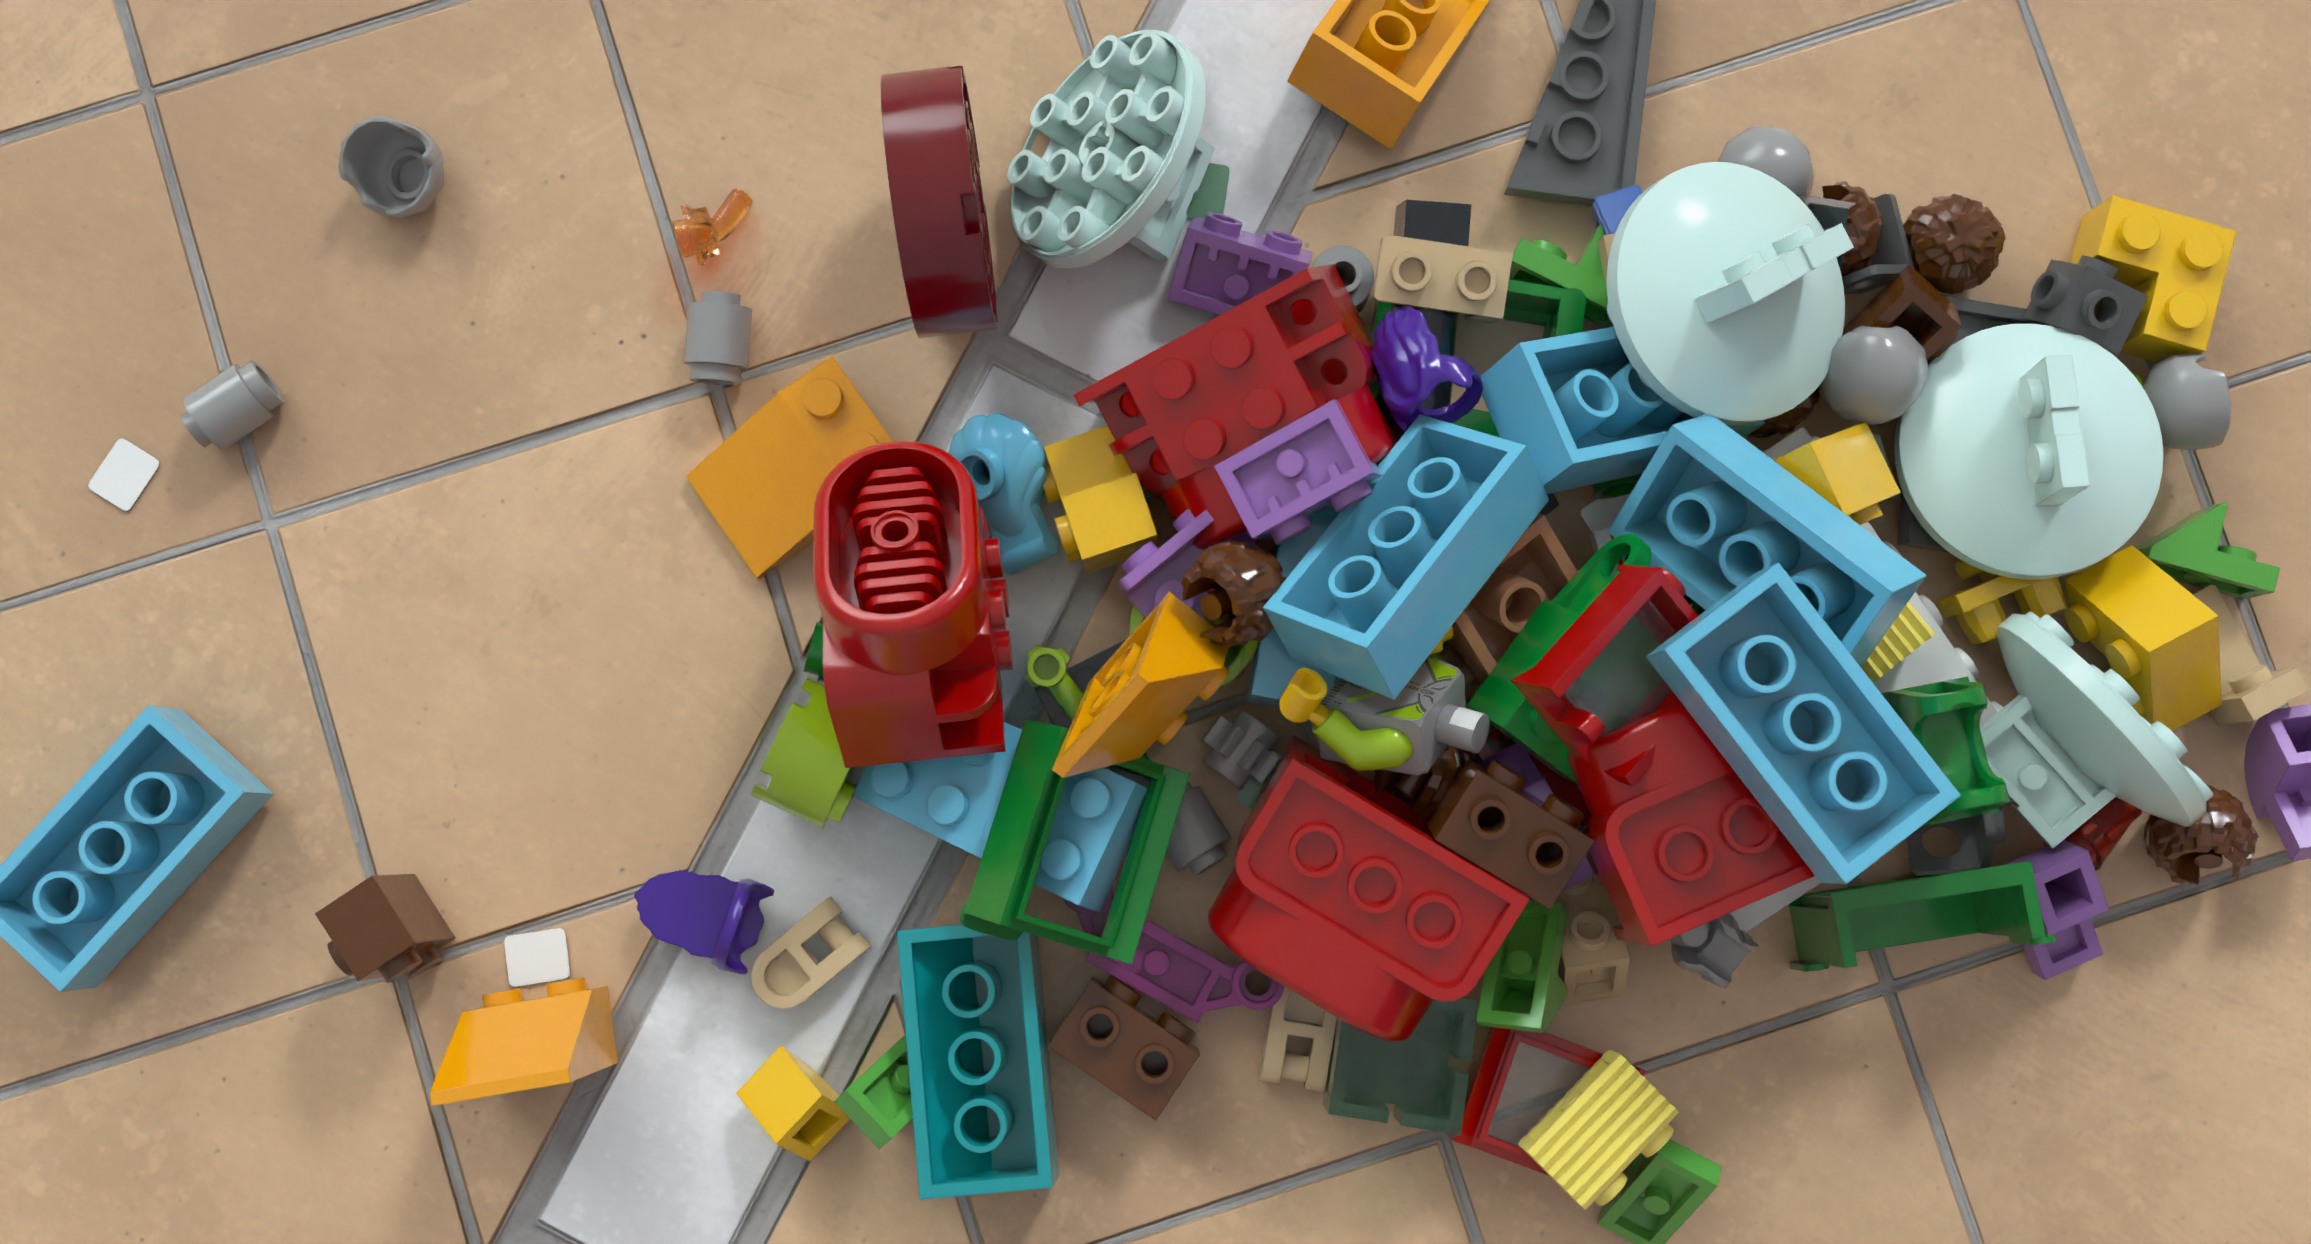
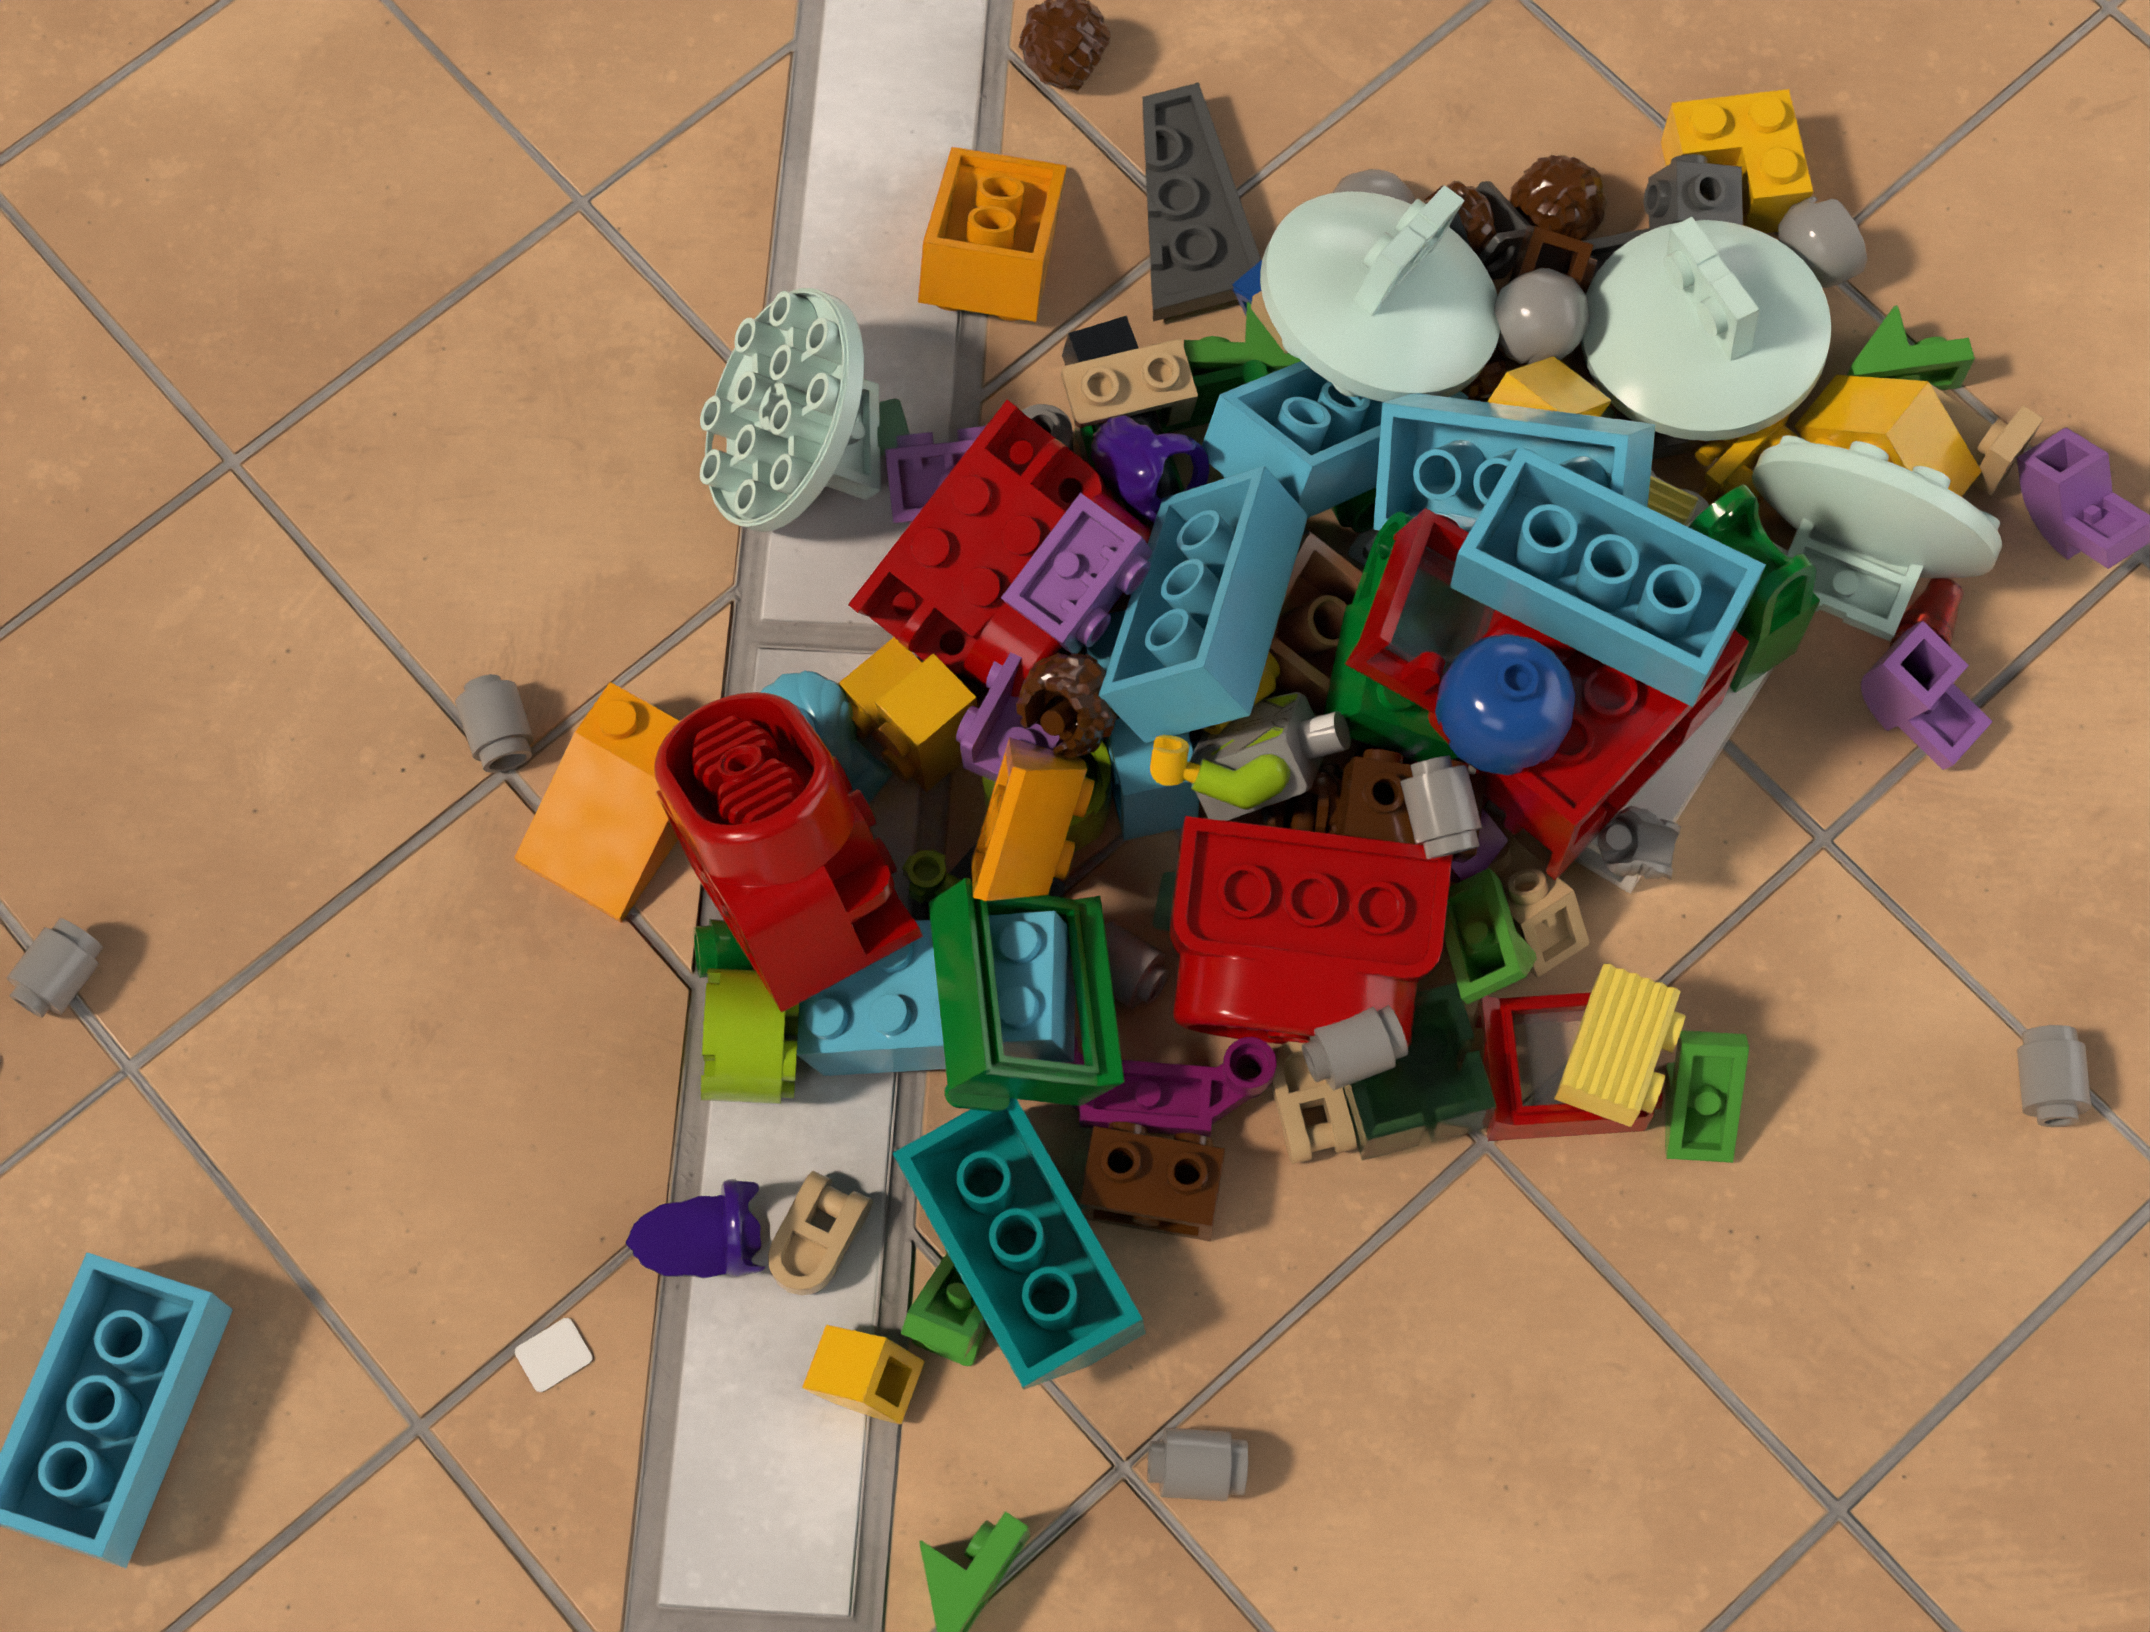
camera: 20 degrees left, 15 degrees down
reddish brown brick [315,874,456,983] -> none
light grey hair [338,115,444,218] -> none
light orange slope [430,977,619,1106] -> none
clear orange plate [672,189,753,267] -> none
dark red brick [881,66,998,338] -> none
light grey gear [1201,710,1281,790] -> none
green piece [1789,861,2056,972] -> none
dark grey bracket [1906,807,2005,876] -> none
reddish brown piece [2144,785,2259,885] -> none
none -> light grey brick [1302,1005,1408,1090]
none -> light grey brick [1401,756,1482,859]
none -> blue cylinder [1435,634,1575,775]

